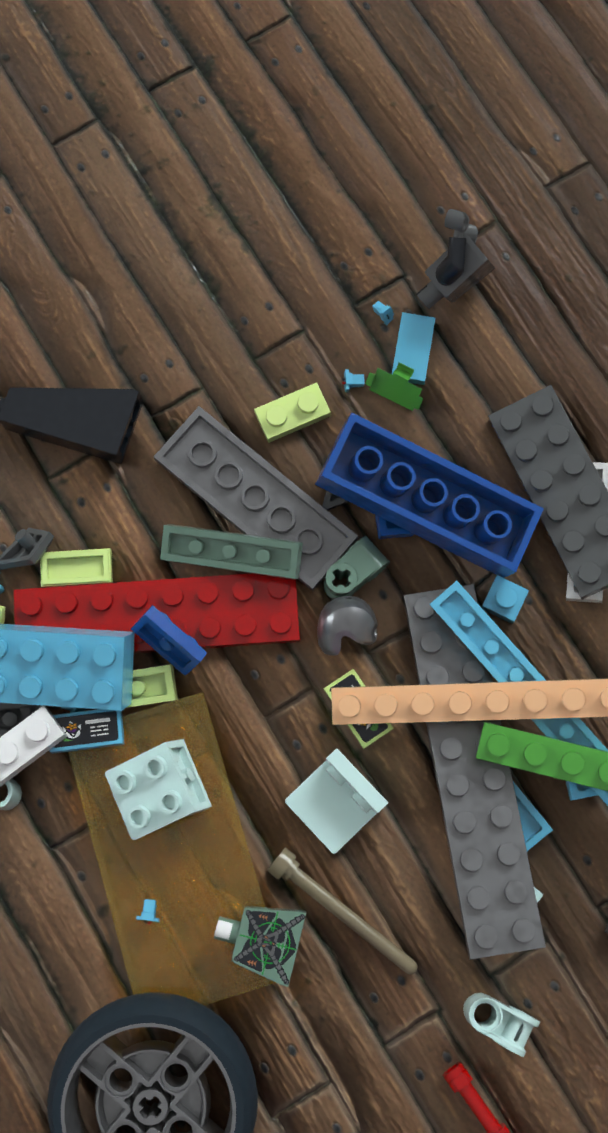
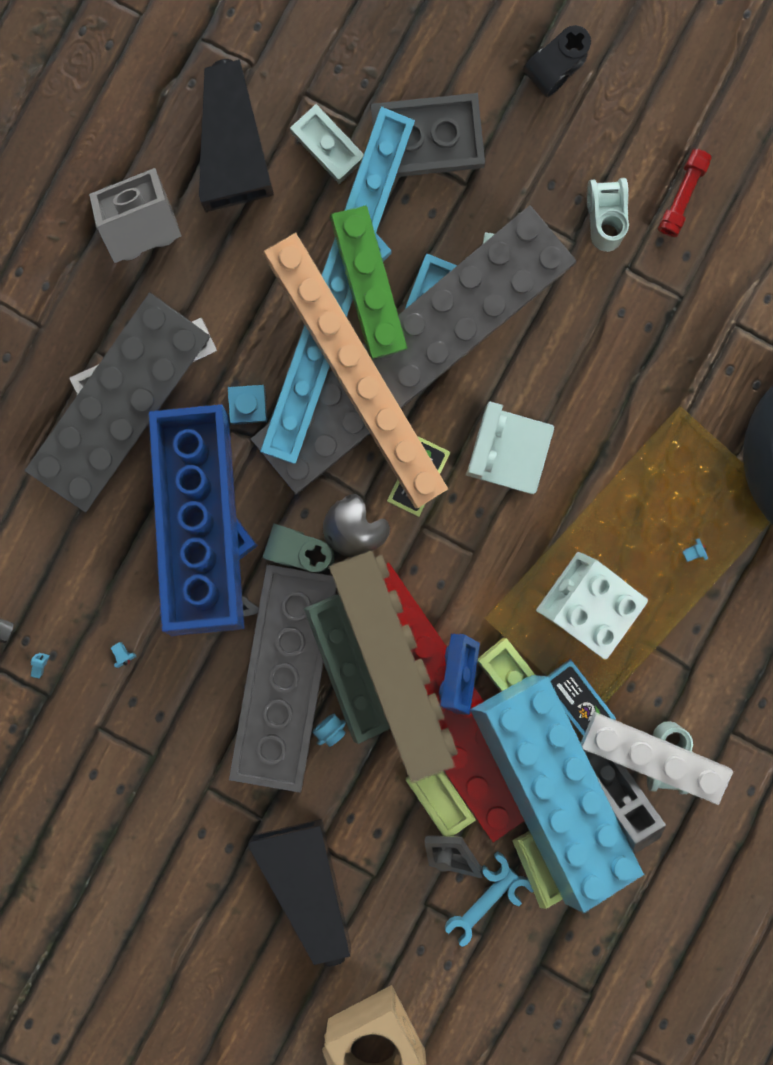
camera: 125 degrees left, 10 degrees up
torso [214,906,307,987] -> none
yellowish green plate [254,382,331,443] -> none
dark tan piece [267,847,418,975] -> none
bright green piece [365,362,423,411] -> none
medium azure tile [392,312,436,385] -> none
none -> medium azure plate [312,714,346,747]
none -> dark tan brick [329,550,458,783]

